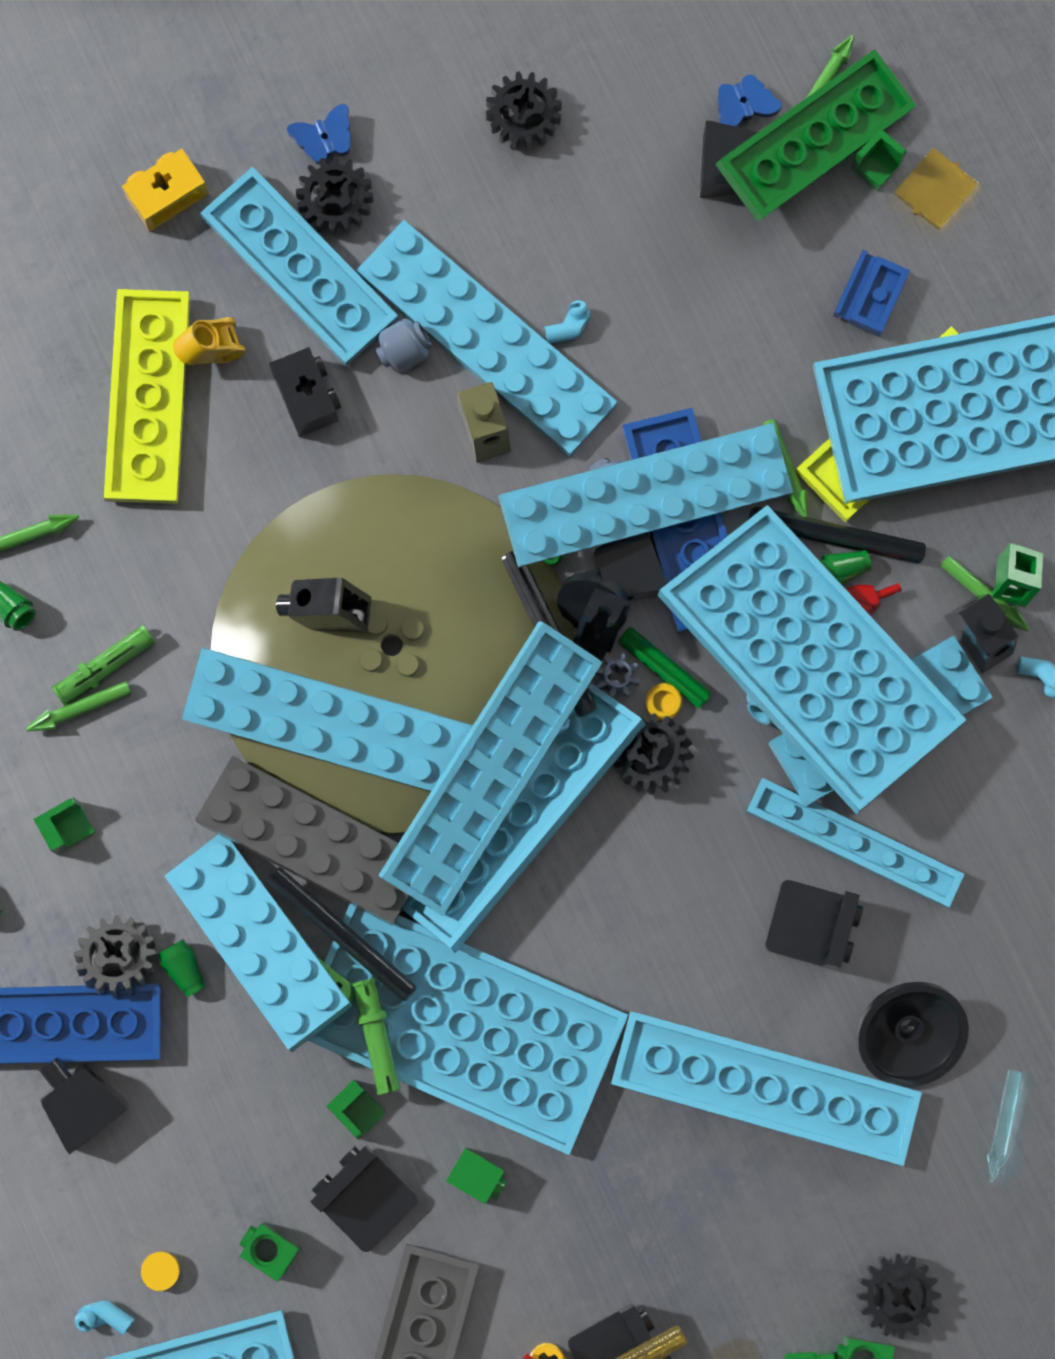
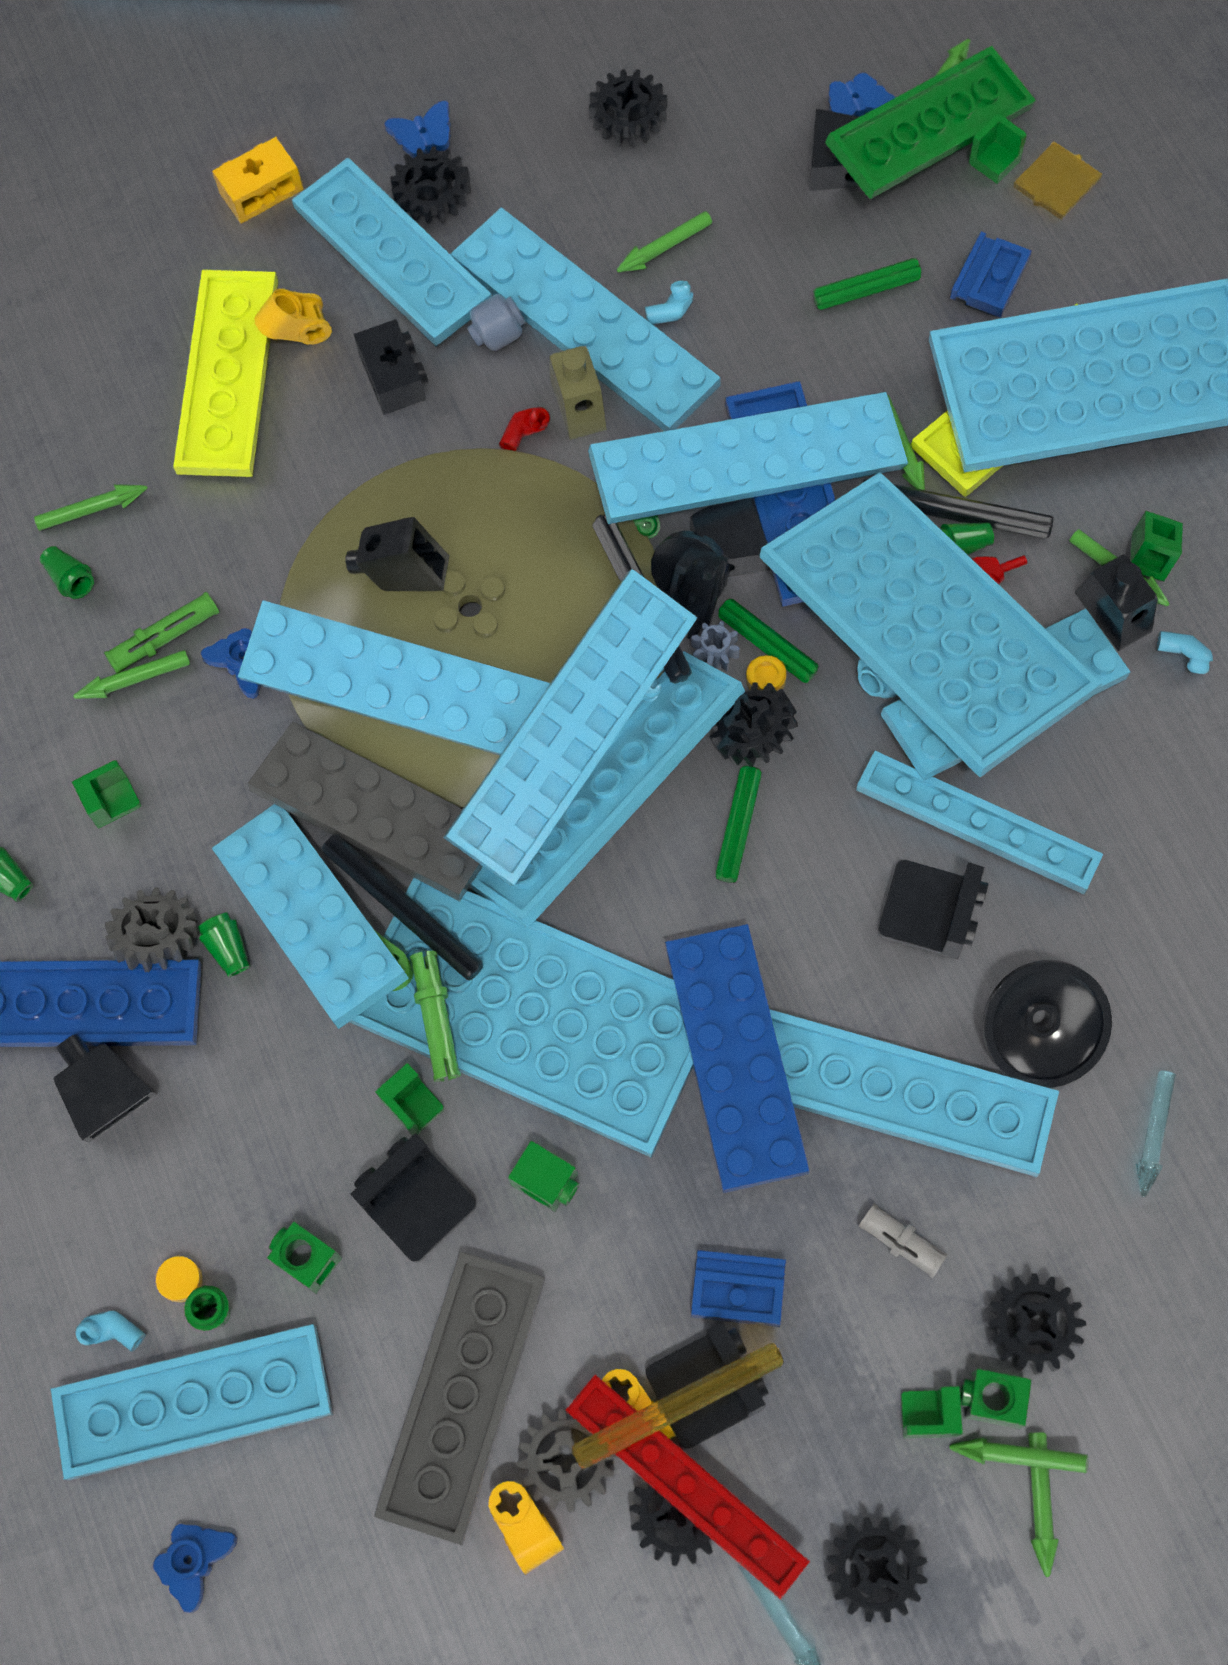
camera: 10 degrees right, 10 degrees down
none -> green cone [184,1285,230,1331]
none -> blue animal [201,628,261,699]
none -> red arm [498,407,550,451]
none -> bright green piece [617,211,712,272]
none -> blue plate [665,924,809,1193]
none -> blue plate [691,1250,786,1327]
none -> green axle [716,766,762,883]
none -> green axle [813,258,922,310]
none -> light grey pin [858,1203,948,1278]

